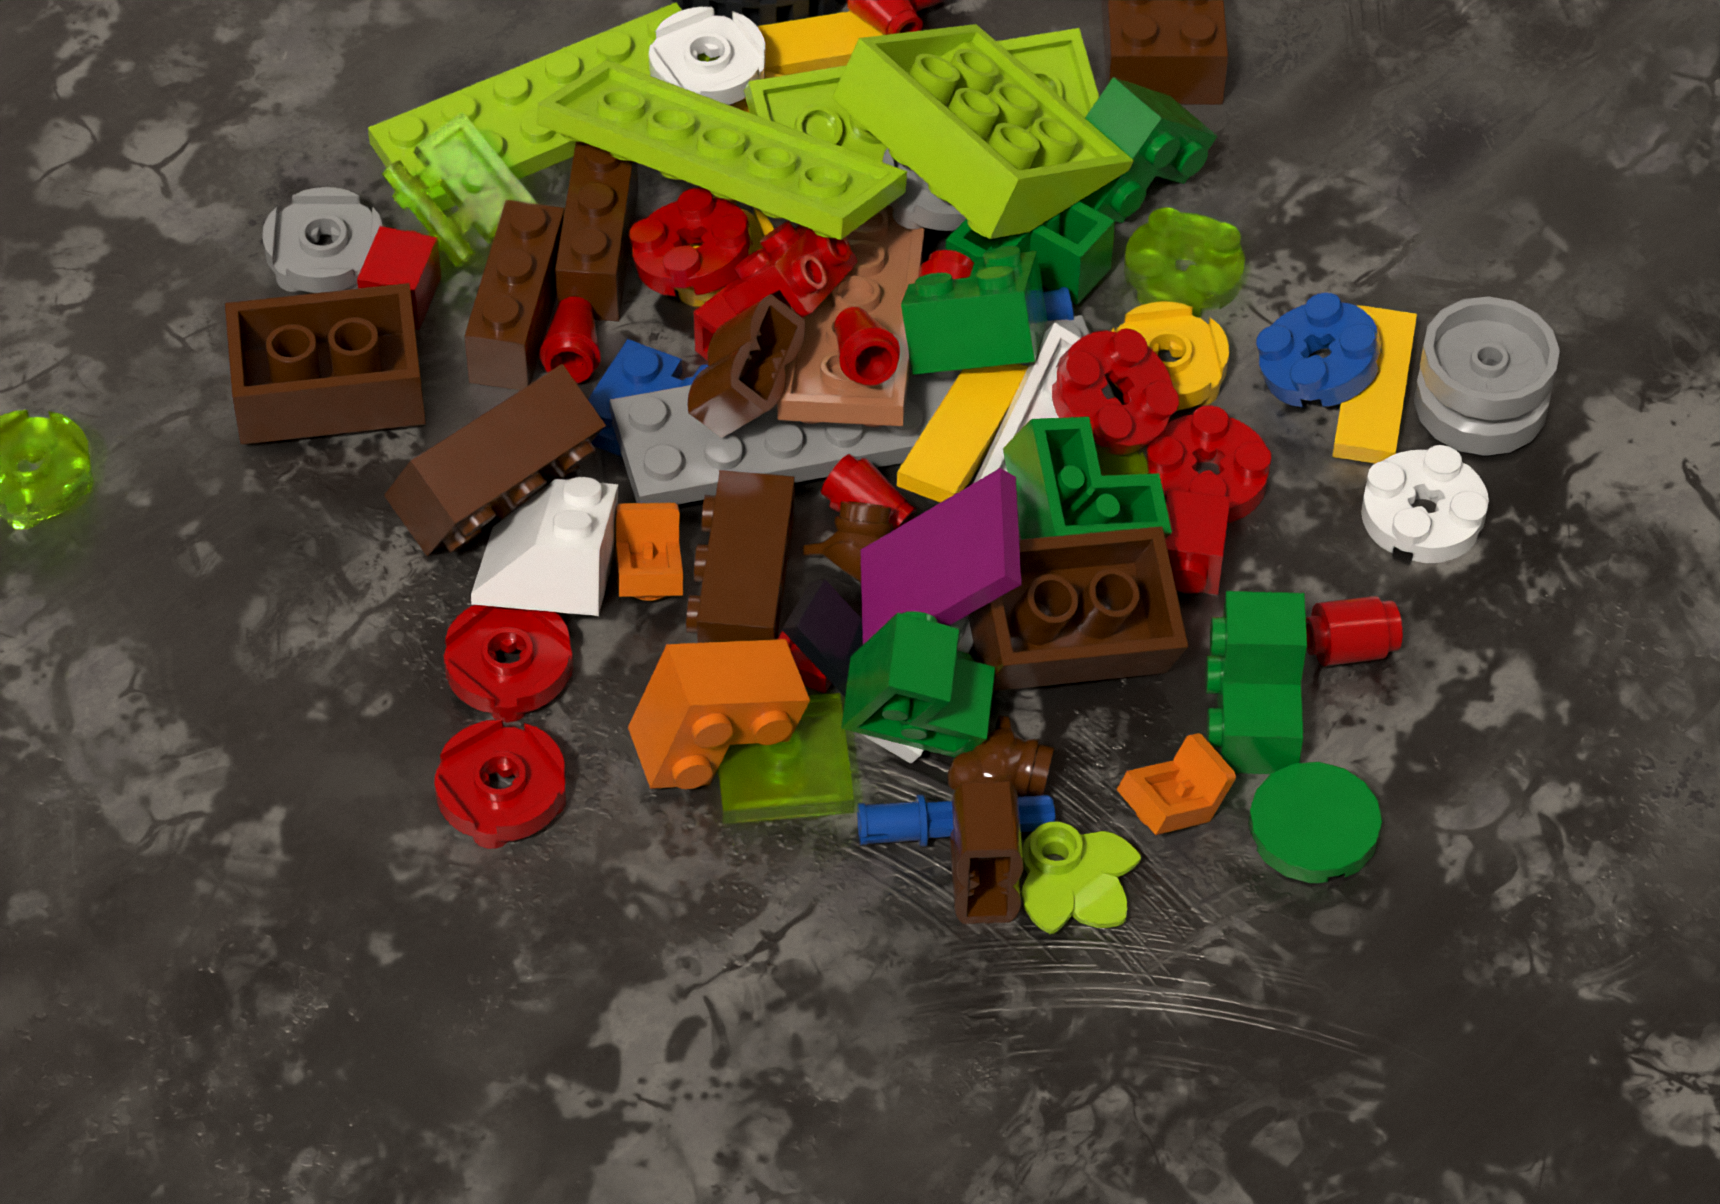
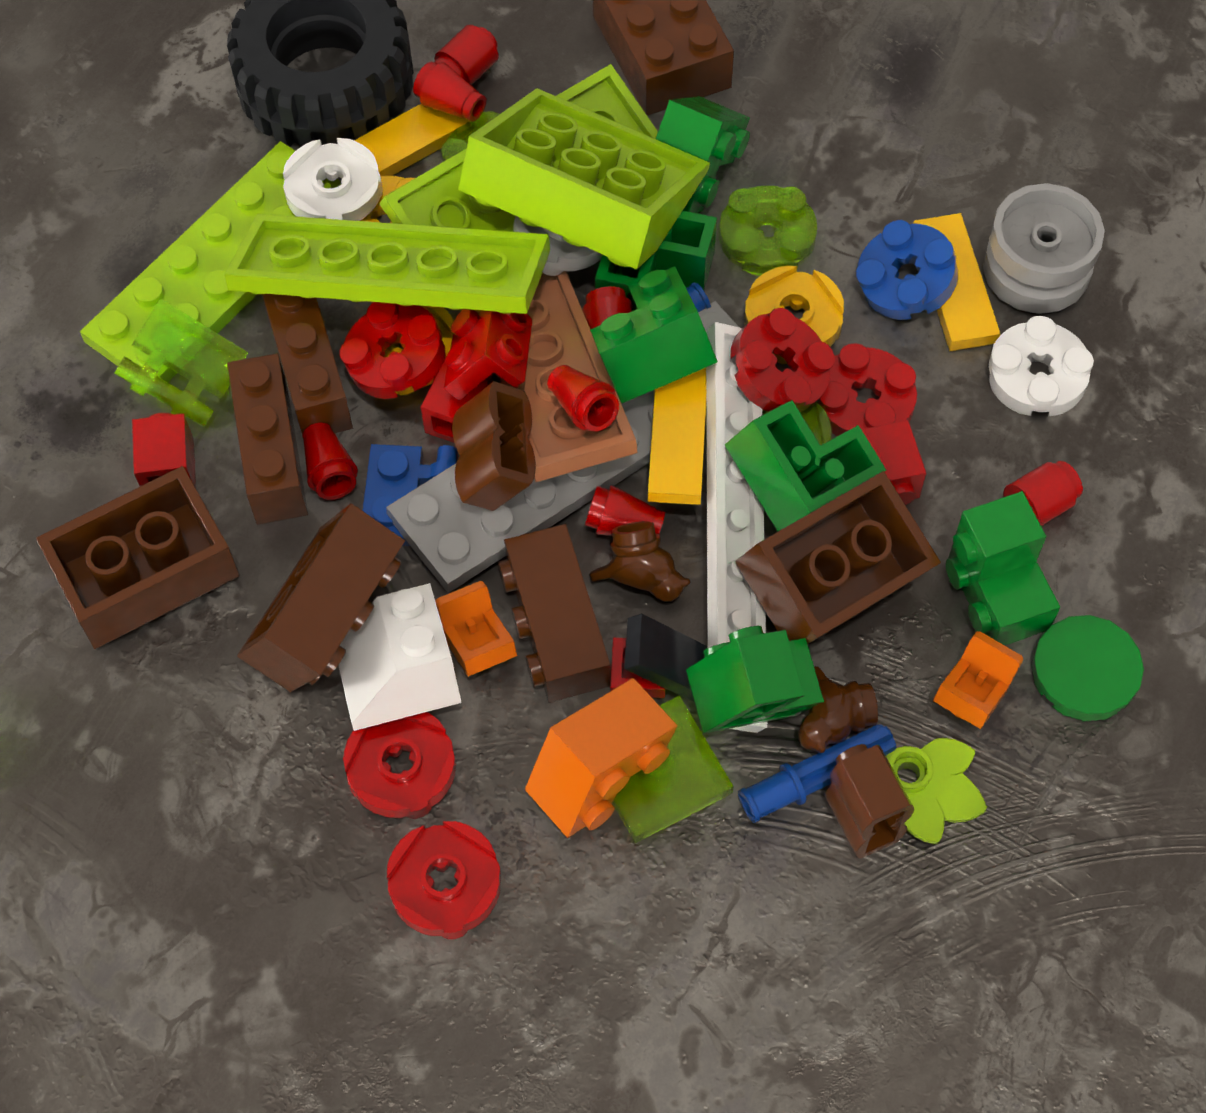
camera: 20 degrees left, 10 degrees up
light grey plate [263,187,383,293] -> none
magenta tile [861,468,1021,644] -> none

